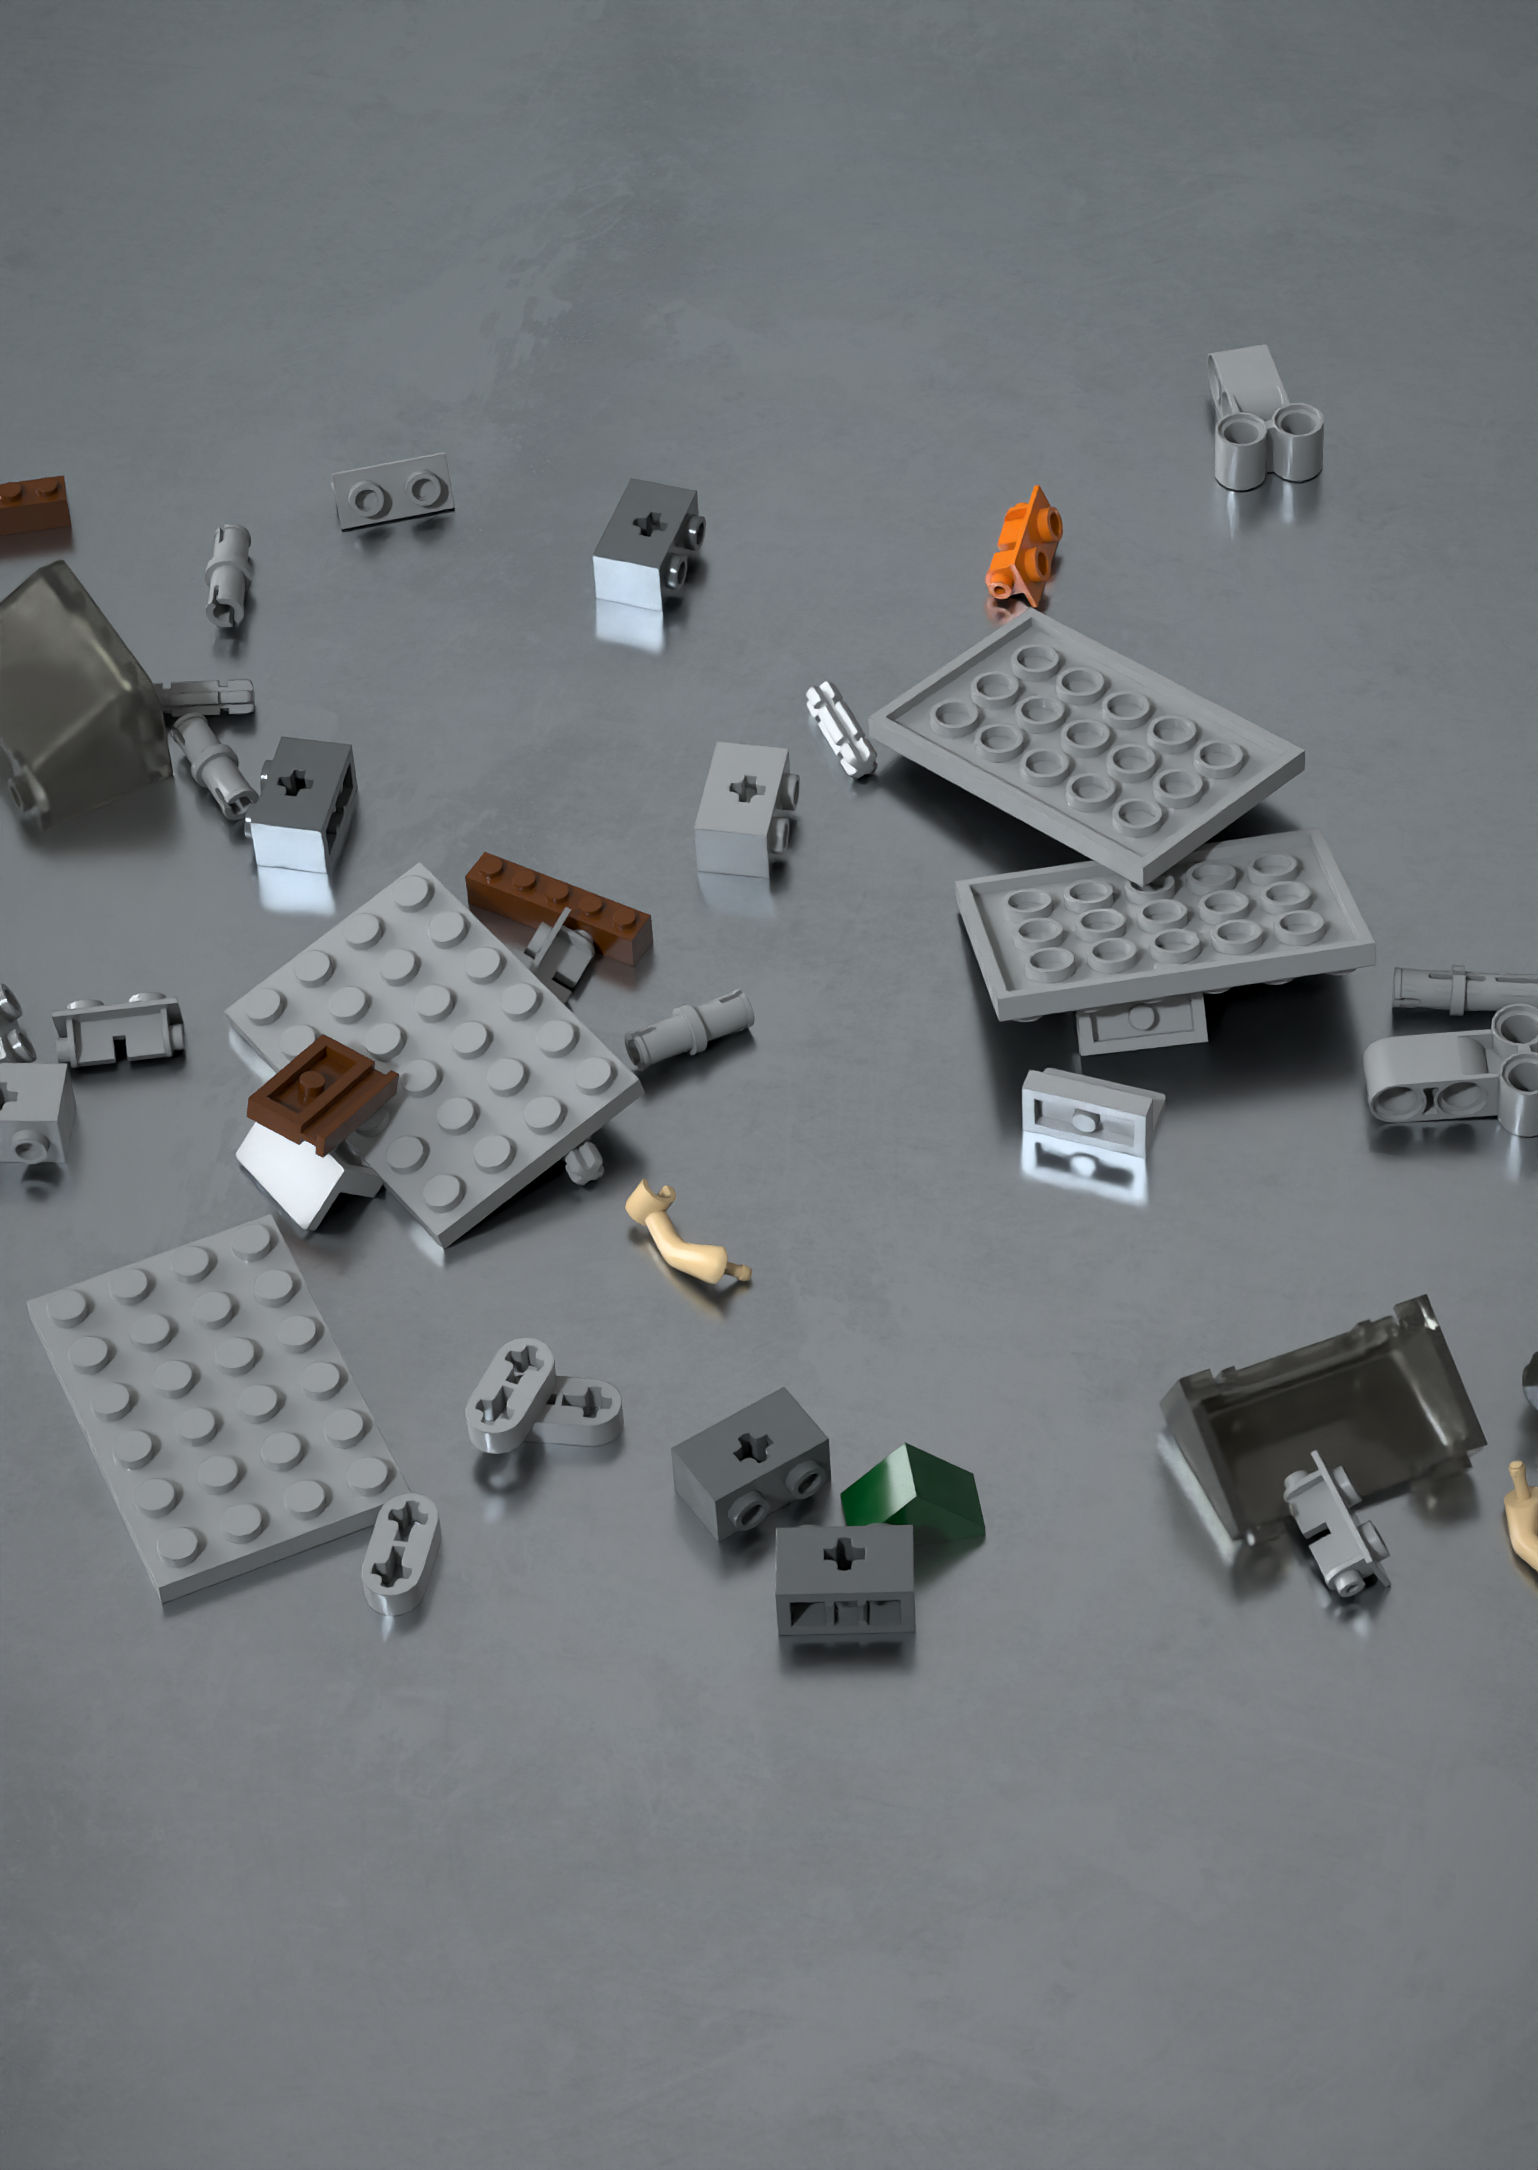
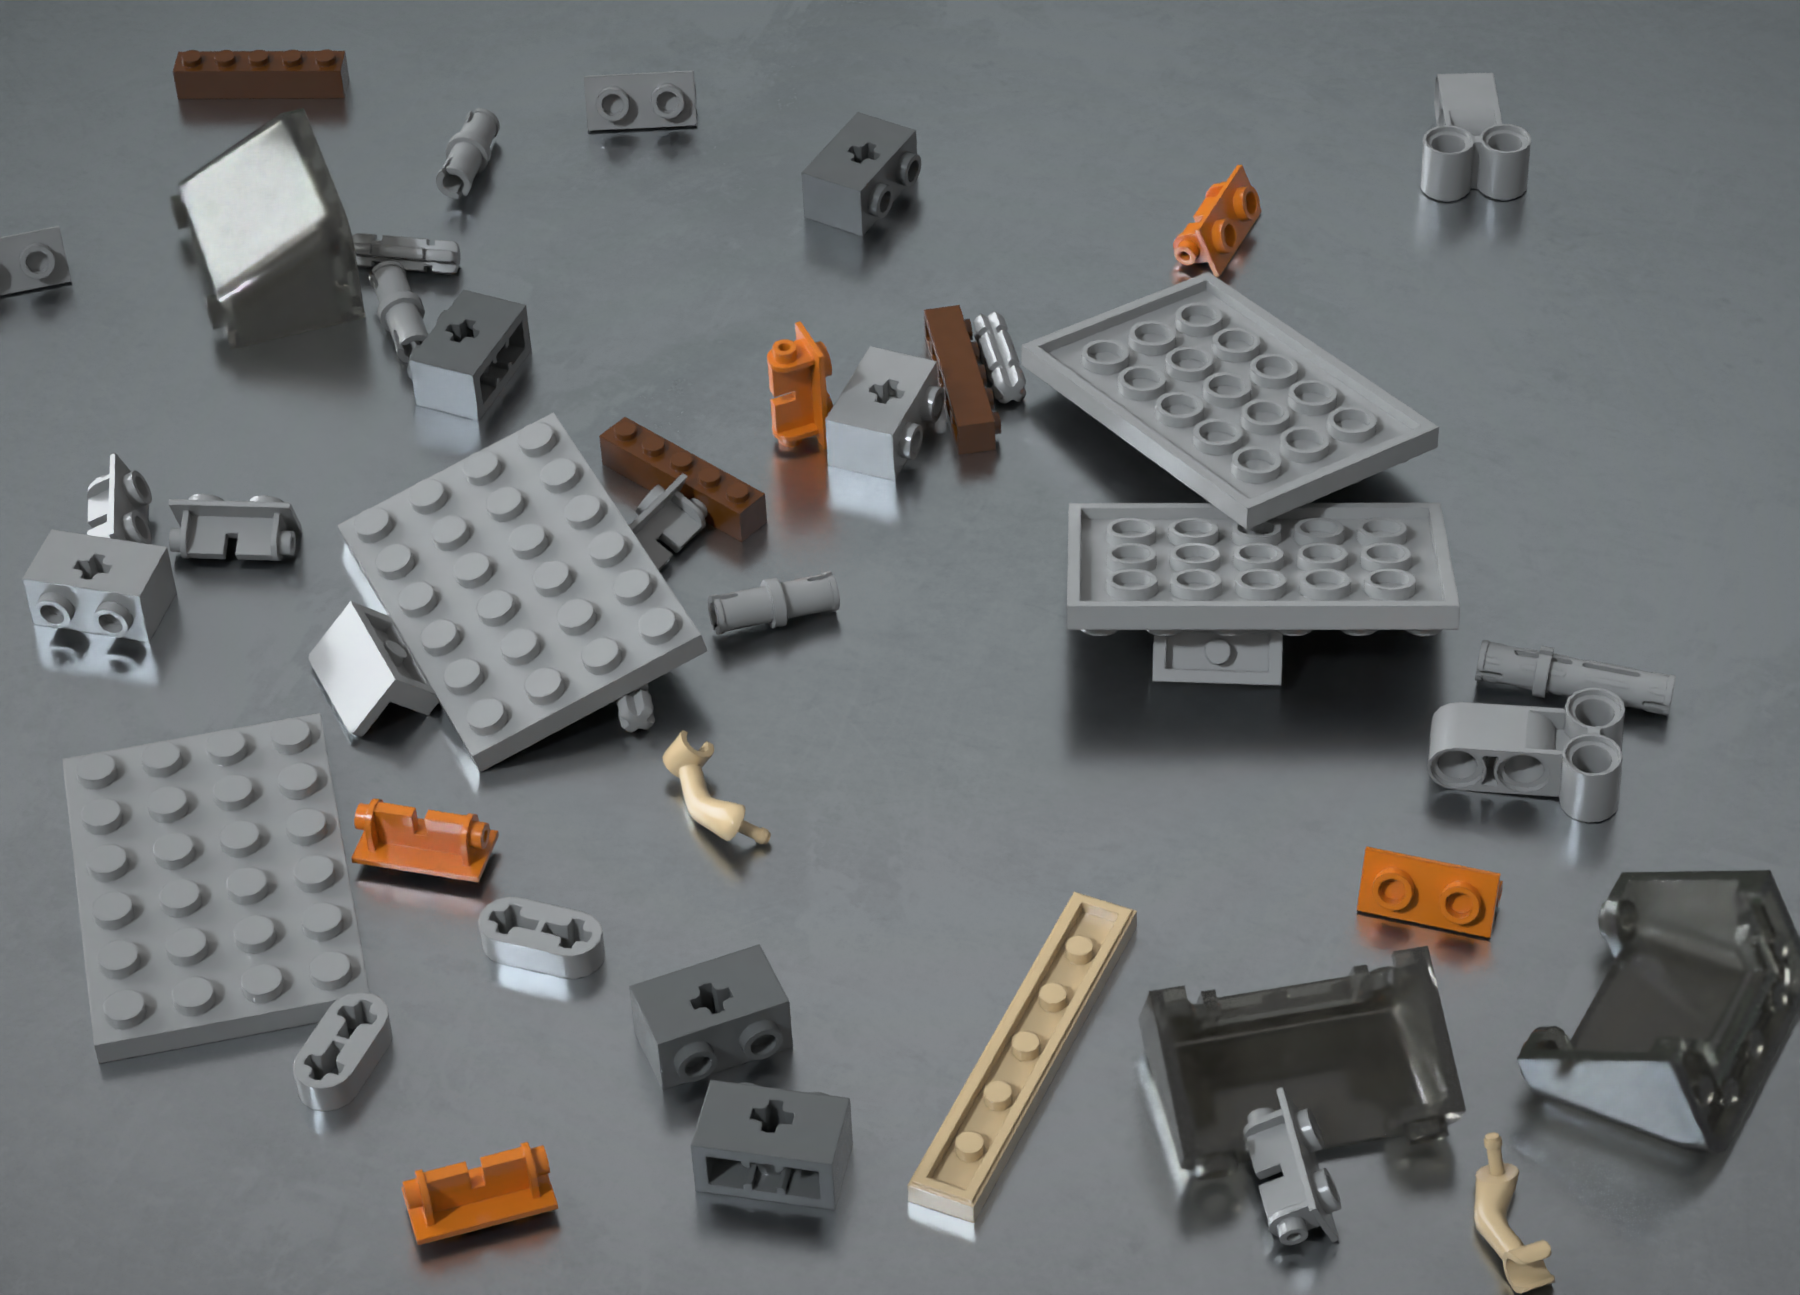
camera: 10 degrees right, 5 degrees down
reddish brown plate [246,1034,399,1158] -> none
light grey beam [465,1337,557,1454] -> none
dark green slope [840,1442,986,1546] -> none
light grey panel [1022,1068,1166,1158] -> none
none -> orange hinge [351,798,499,883]
none -> orange hinge [401,1142,558,1245]
none -> orange hinge [767,321,833,450]
none -> tan tile [907,892,1137,1223]
none -> reddish brown piece [924,305,1001,455]
none -> orange hinge [1357,847,1503,938]

